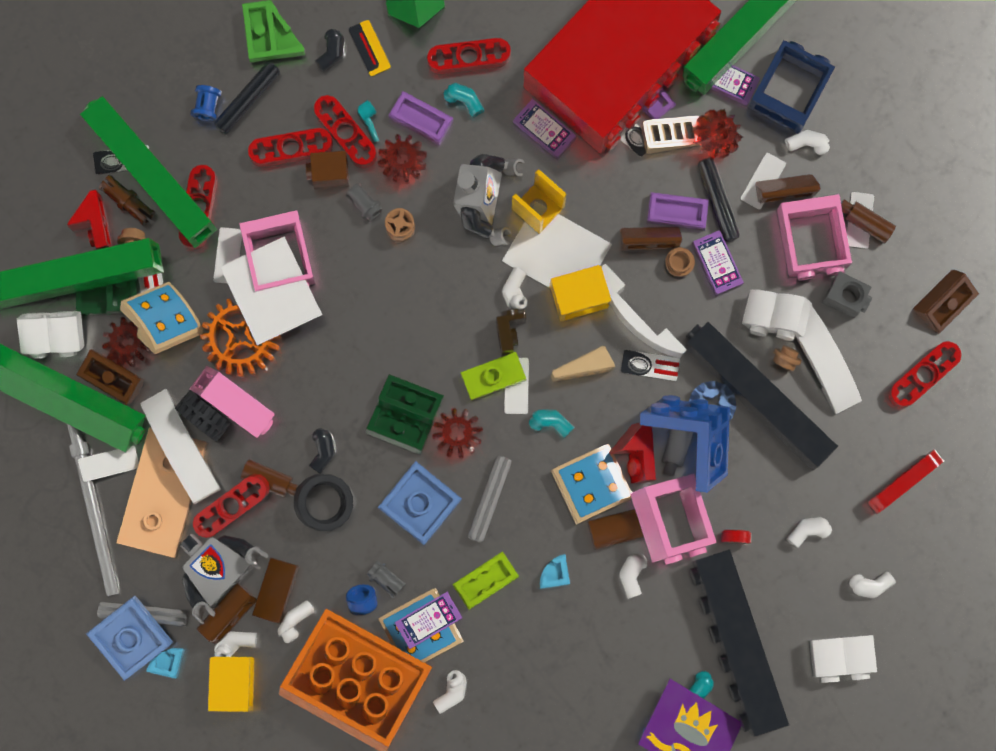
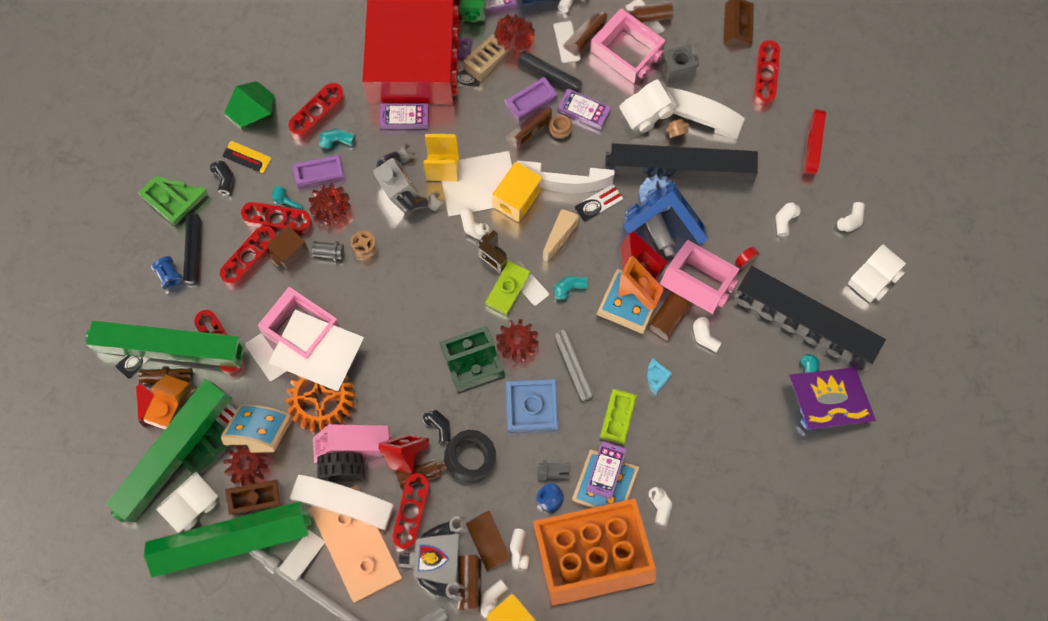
camera: 40 degrees left, 10 degrees down
none -> orange slope [143,375,191,429]
none -> red slope [379,434,429,473]
none -> orange slope [618,256,664,309]

